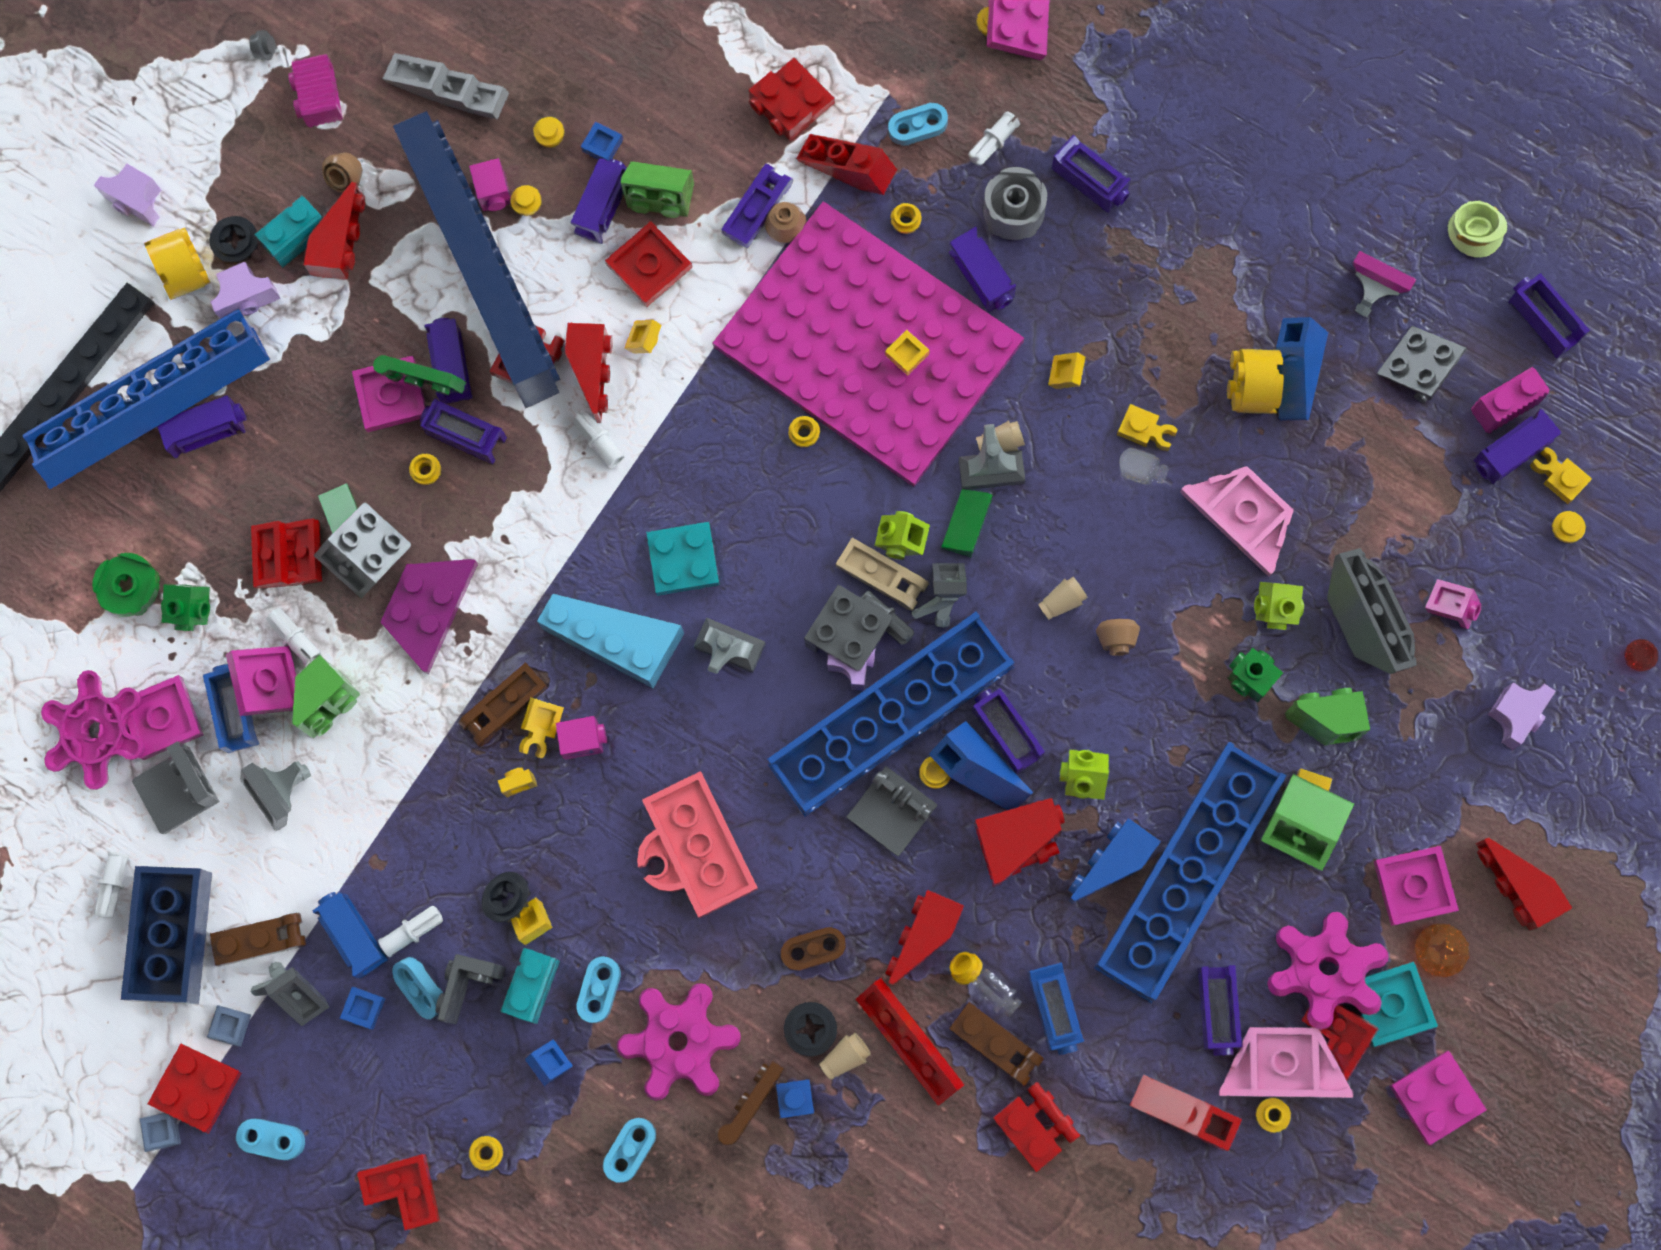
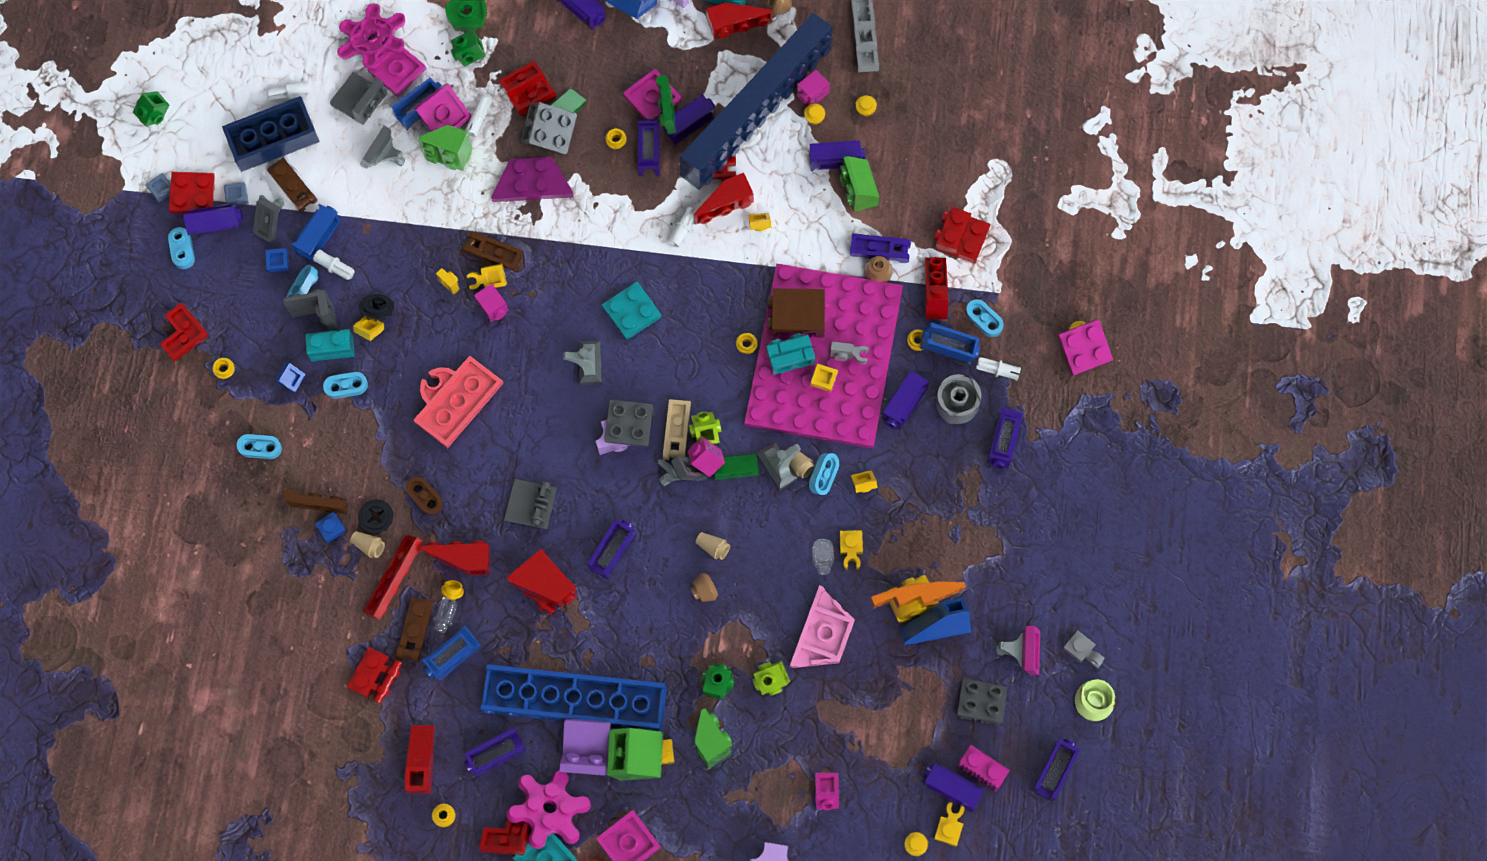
camera: 60 degrees right, 5 degrees down
medium azure wedge [537,594,685,688] -> none
blue plate [580,121,623,161] -> none
red plate [605,221,693,307] -> none
dark pink plate [617,983,741,1101] -> none
blue tile [767,612,1015,817] -> none
dark grey axle [861,591,914,645] -> none
yellow plate [919,757,951,789] -> none
blue slope [929,721,1033,810] -> none
lime brick [1059,750,1109,800] -> none
blue slope [1068,818,1161,904] -> none
bright pink wing [1219,1027,1353,1098] -> none
dark grey wedge [1327,548,1417,674] -> none
none -> green brick [133,91,170,126]
none -> dark purple window [183,203,243,236]
none -> medium lavender bracket [560,719,610,775]
none -> dark pink brick [688,437,725,477]
none -> teal brick [766,333,815,375]
none -> reddish brown panel [768,288,825,337]
none -> medium azure plate [809,453,839,495]
none -> light grey plate [830,342,869,364]
none -> orange slope [869,582,966,609]
none -> blue window [920,323,980,364]
none -> light grey plate [1063,631,1105,668]

